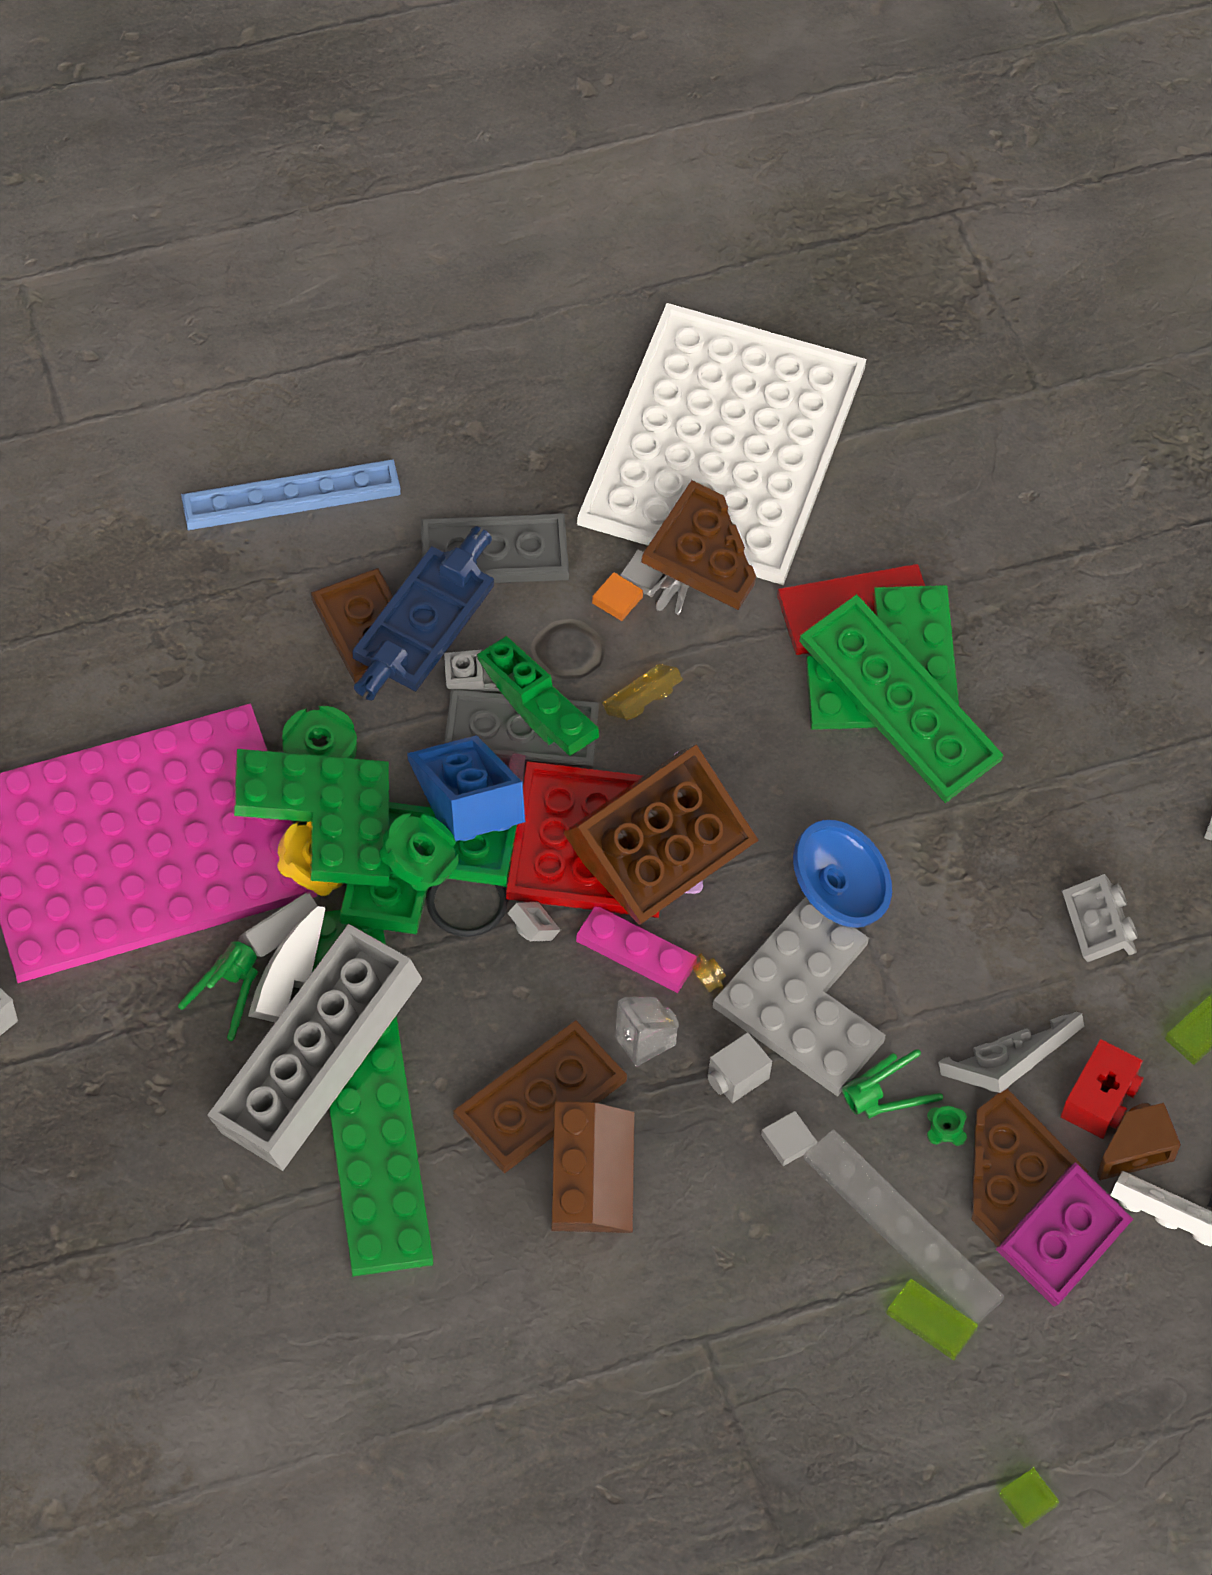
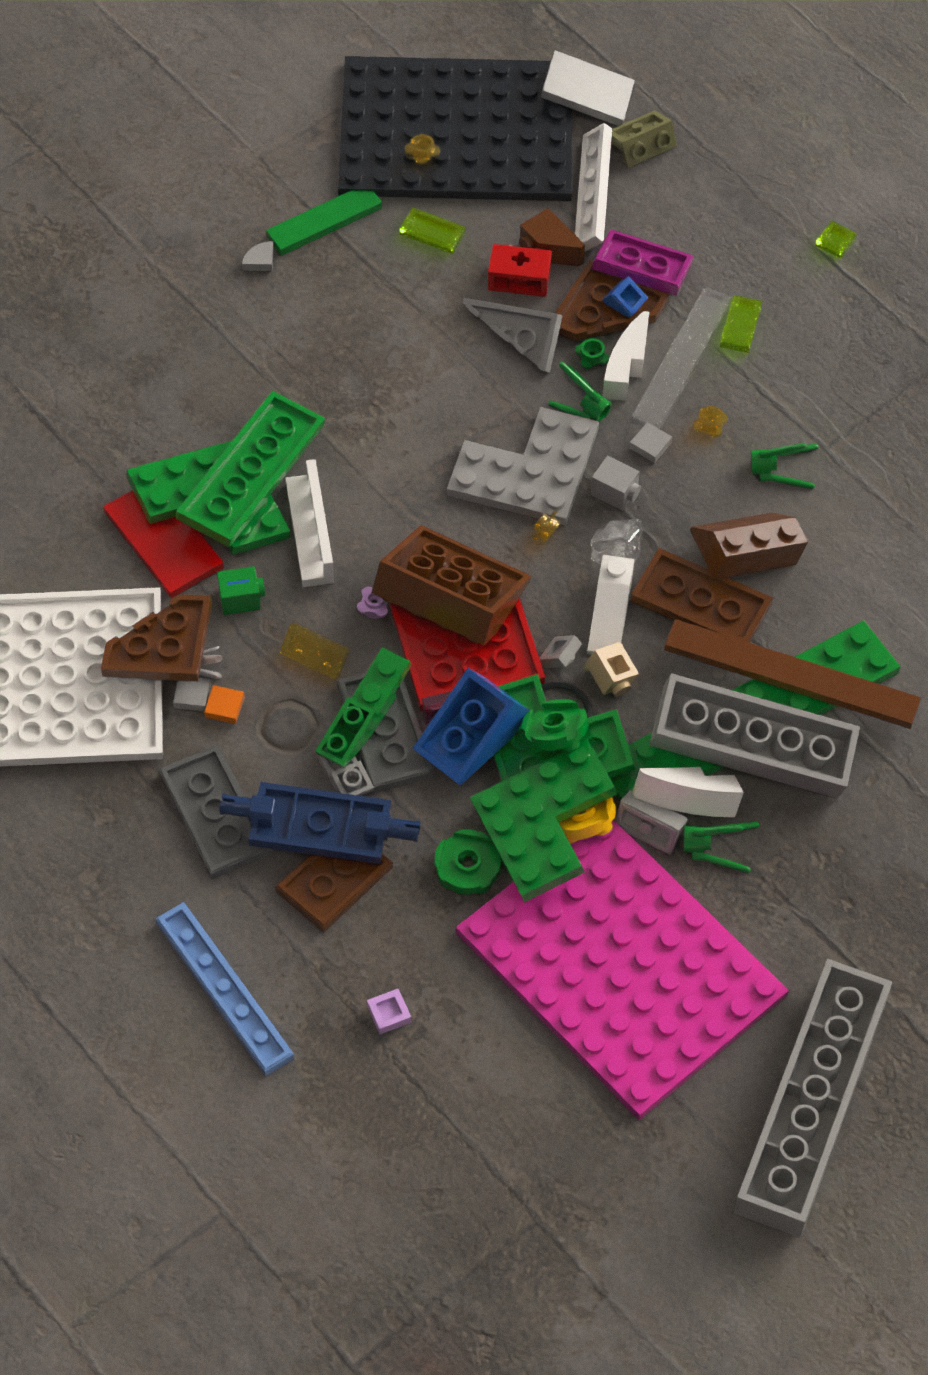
camera: 110 degrees left, 0 degrees up
dark pink plate [576,907,697,993] -> none
blue dish [793,820,892,928] -> none
light grey bracket [1062,874,1138,962] -> none
none -> green brick [217,566,266,615]
none -> white fence [285,460,334,587]
none -> lavender plate [367,989,411,1035]
none -> tan brick [583,642,639,697]
none -> white slope [587,555,634,655]
none -> blue slope [602,276,648,318]
none -> white slope [603,311,649,401]
none -> reddish brown tile [664,619,921,729]
none -> clear yellow plate [693,406,728,437]
none -> green plant [751,443,819,489]

